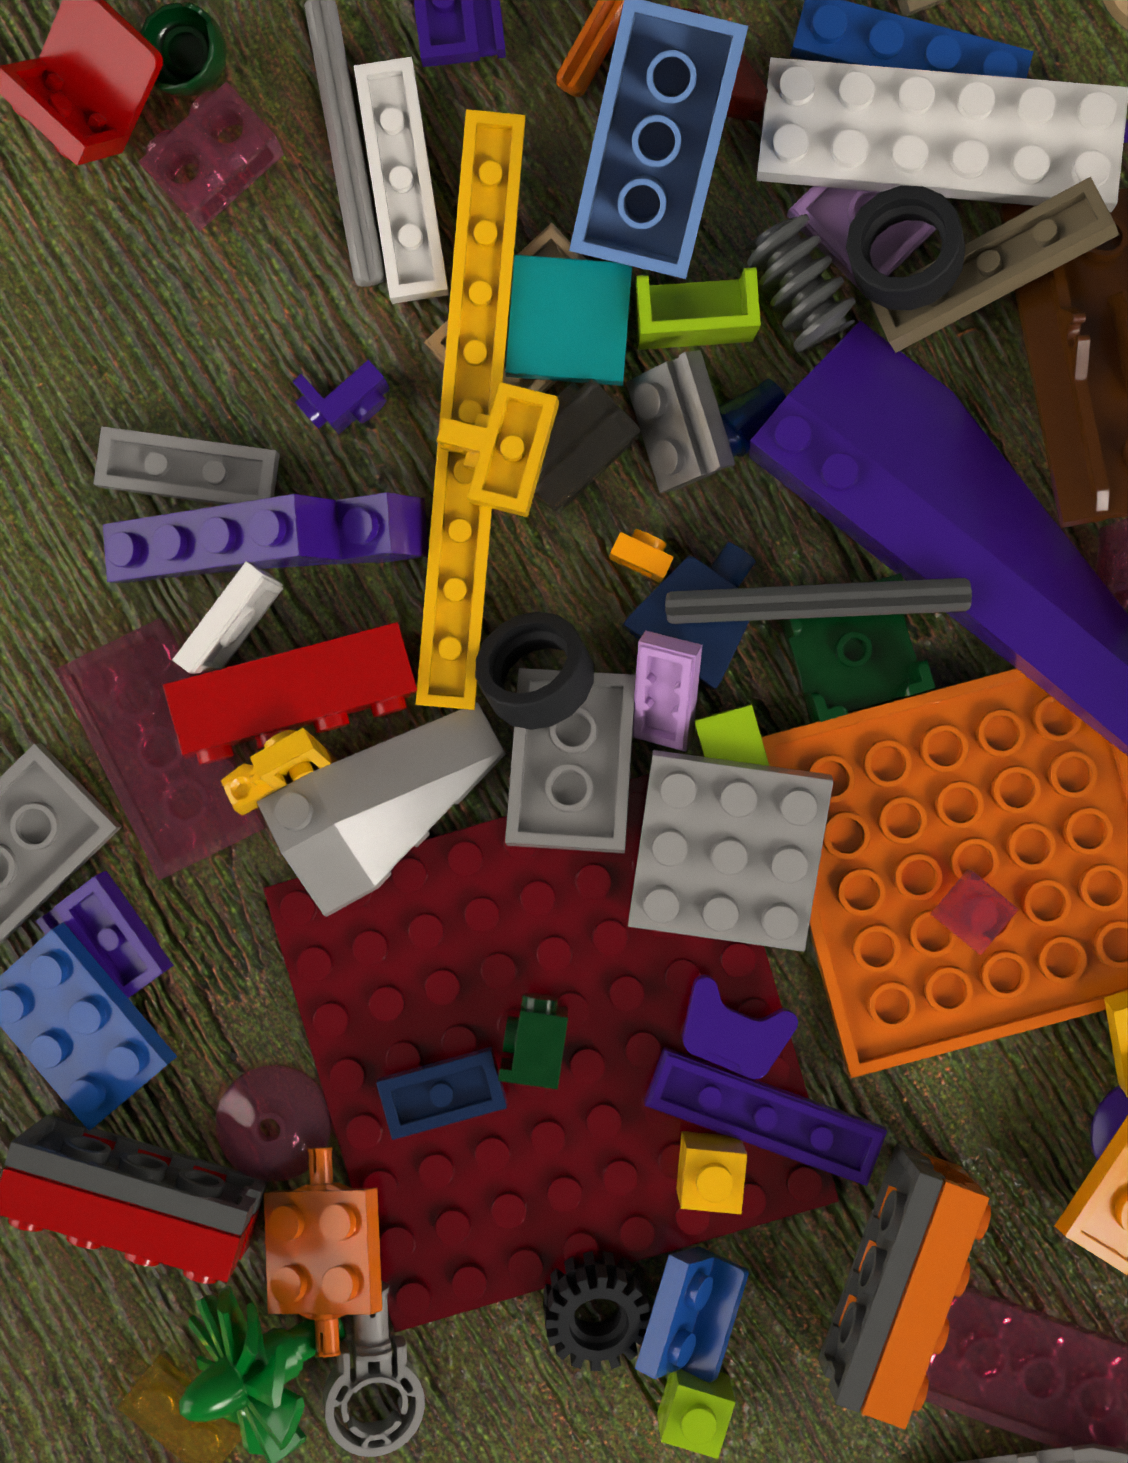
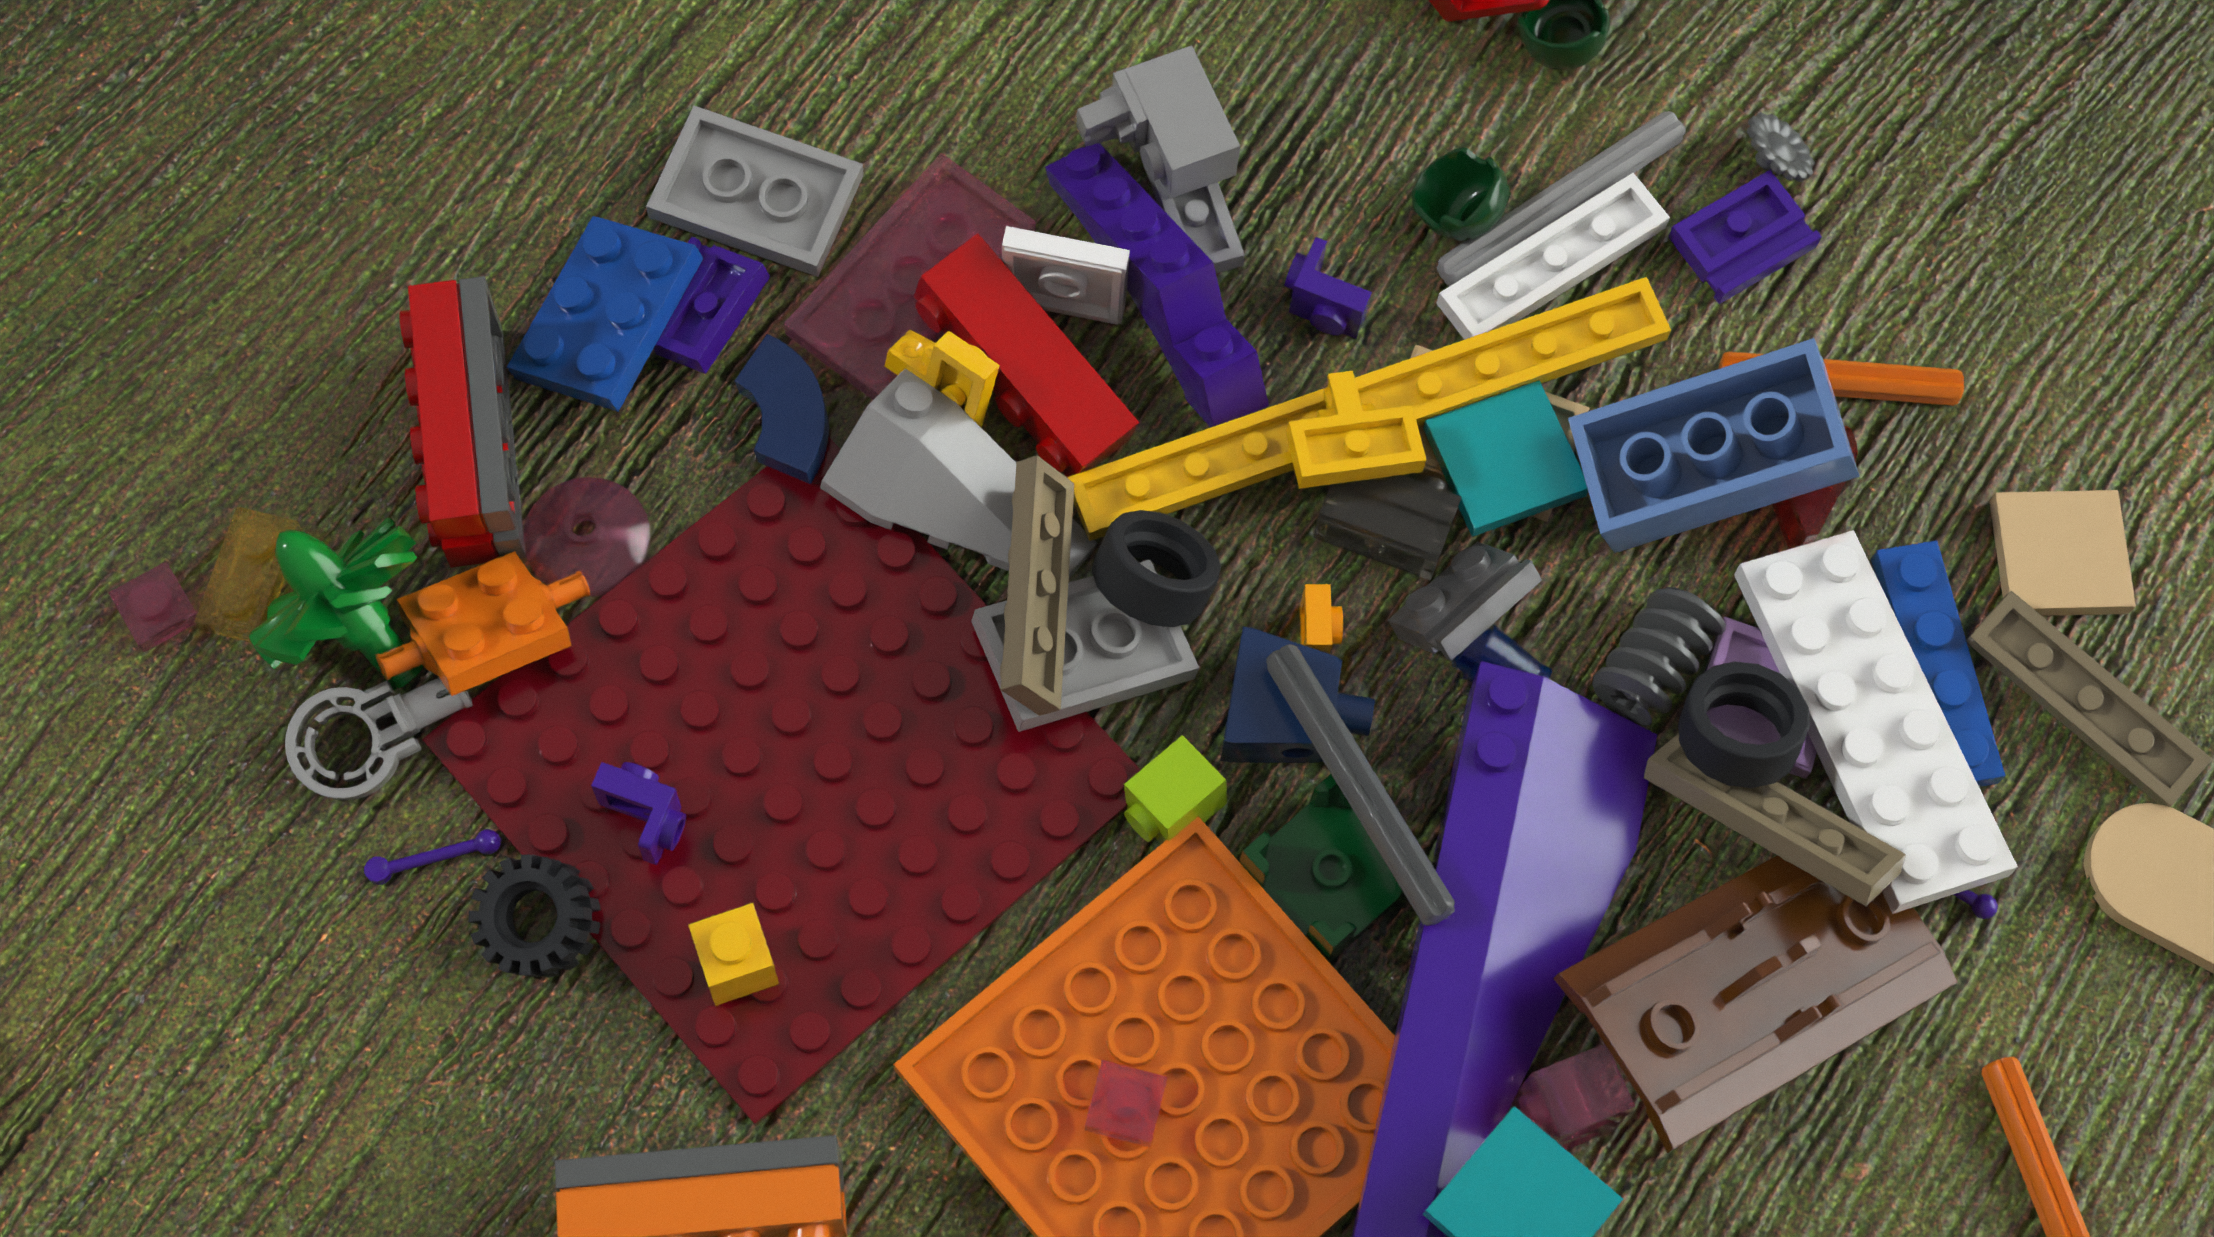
camera: 65 degrees right, 20 degrees down
clear pink brick [139,82,284,232] -> none
dark blue plate [376,1046,508,1140] -> none
dark green brick [498,993,568,1089] -> none
light grey plate [628,750,834,952] -> none
lavender plate [633,630,703,752] -> none
lime panel [634,267,761,350] -> none
blue bracket [635,1246,749,1382] -> none
dark purple tile [644,1046,887,1186] -> none
lime brick [657,1369,736,1459] -> none
dark purple piece [682,974,798,1079] -> none
none -> dark purple hinge [364,829,501,885]
none -> dark purple bracket [591,762,686,865]
none -> dark blue tile [735,334,829,484]
none -> dark tan plate [1000,455,1074,716]
none -> light grey hinge [1076,45,1240,199]
none -> dark green hair [1411,147,1511,241]

